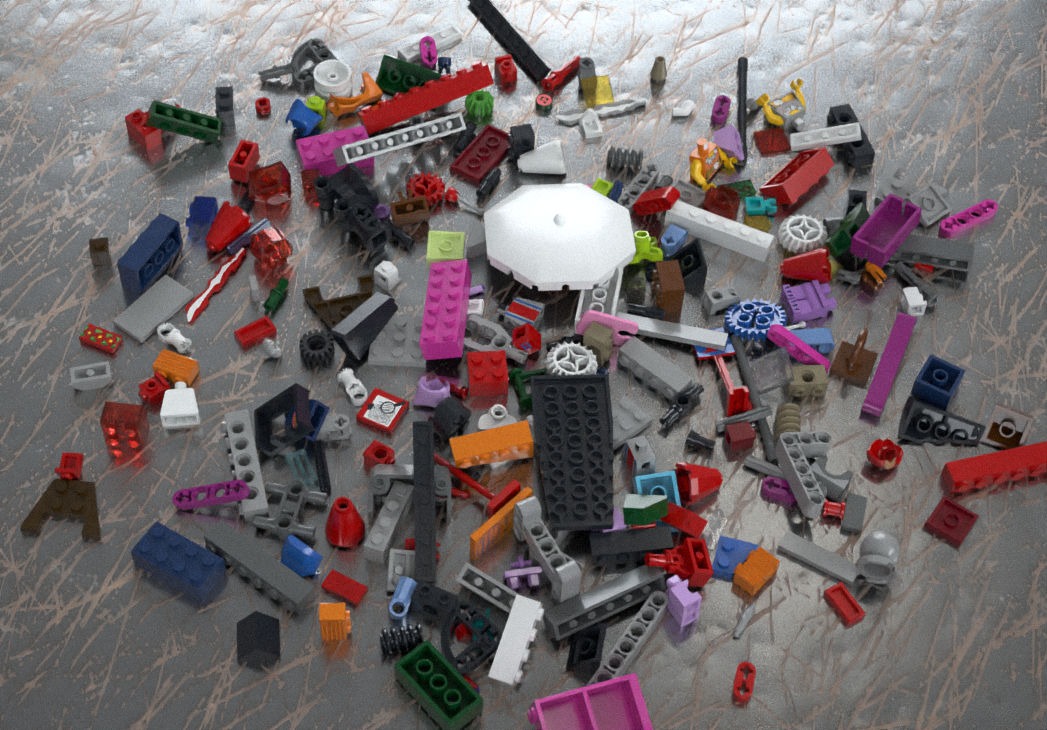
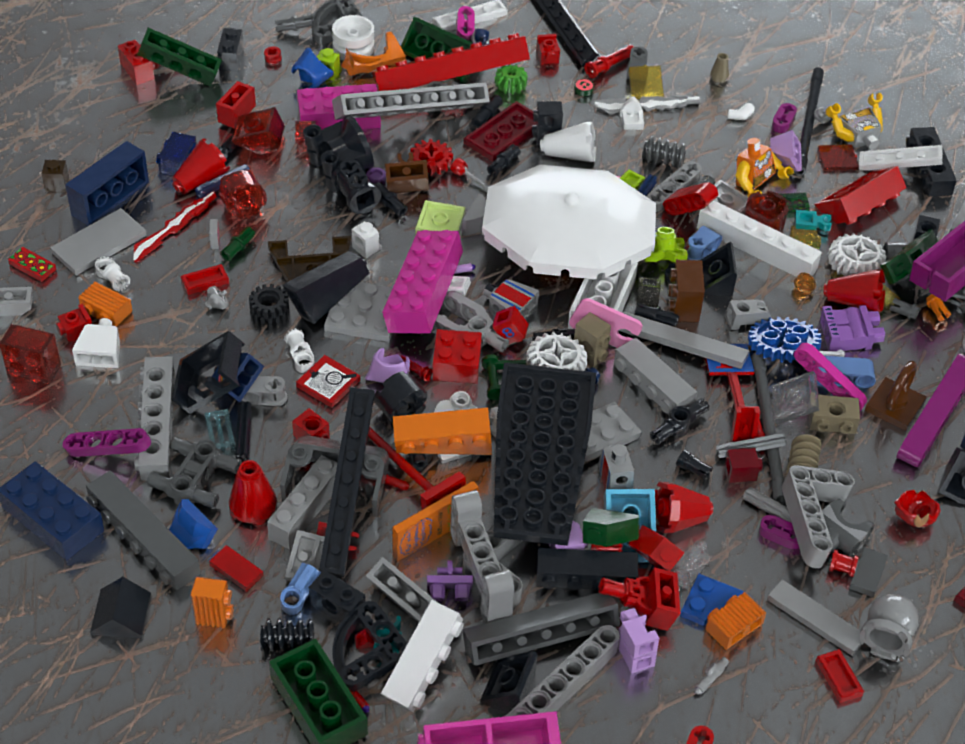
camera: 10 degrees right, 5 degrees down
none -> clear orange tile [794,272,816,295]

